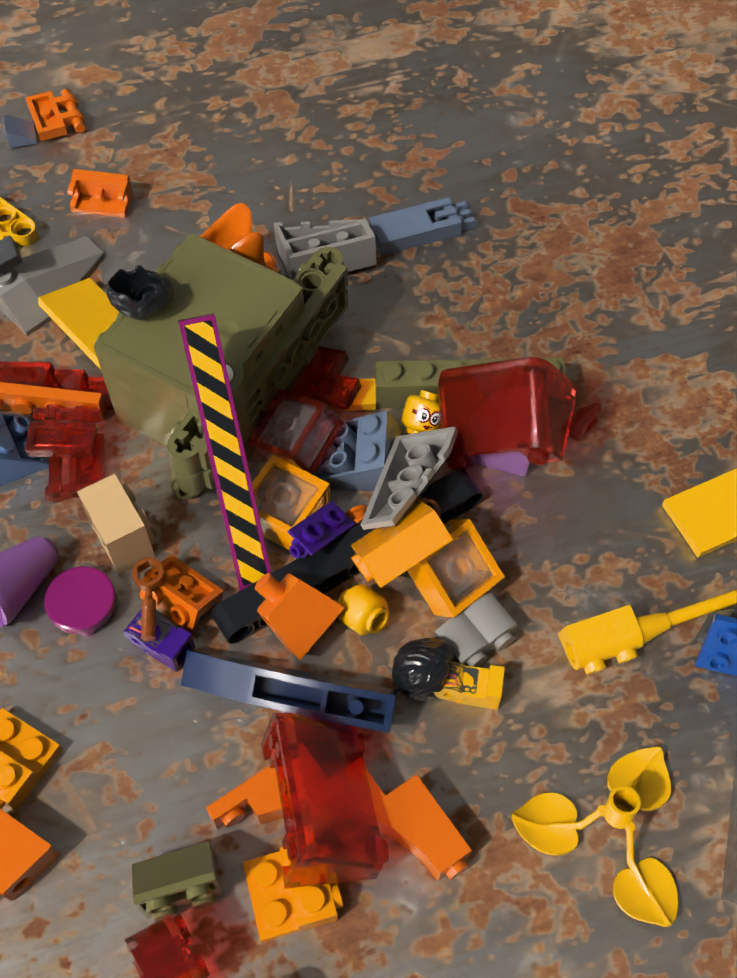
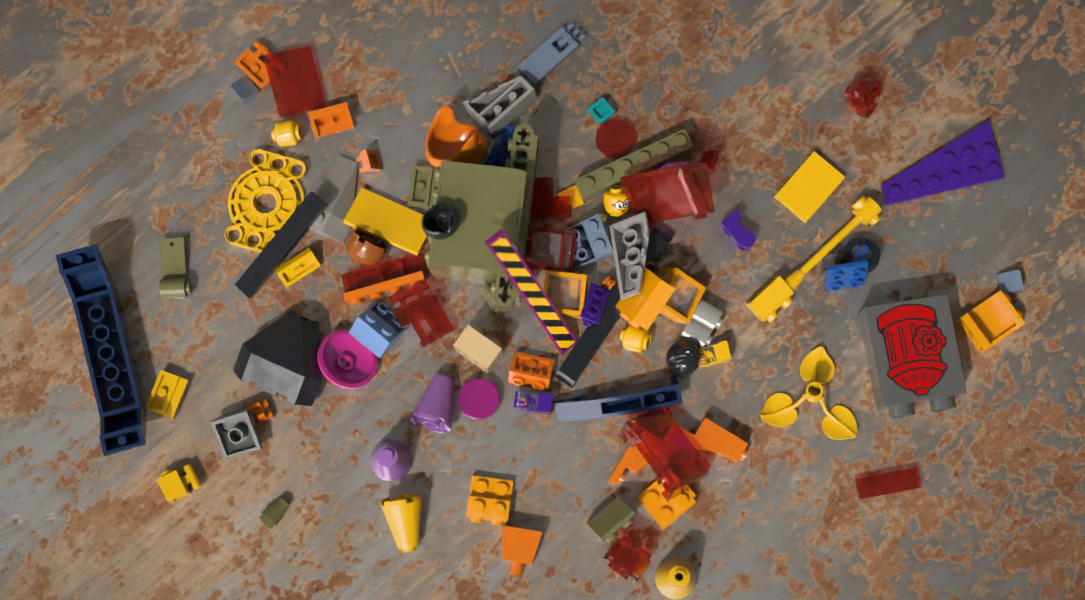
camera: 20 degrees left, 20 degrees up
dark orange piece [132,557,166,641] -> none
orange torso [255,573,344,660] -> none
none -> clear red piece [263,46,327,118]
none -> yellow head [271,119,303,147]
none -> dark orange cylinder [346,229,388,267]
none -> orange tile [356,149,383,173]
none -> teal plate [587,97,615,126]
none -> clear red tile [595,119,636,160]
none -> dark purple leg [719,210,755,251]

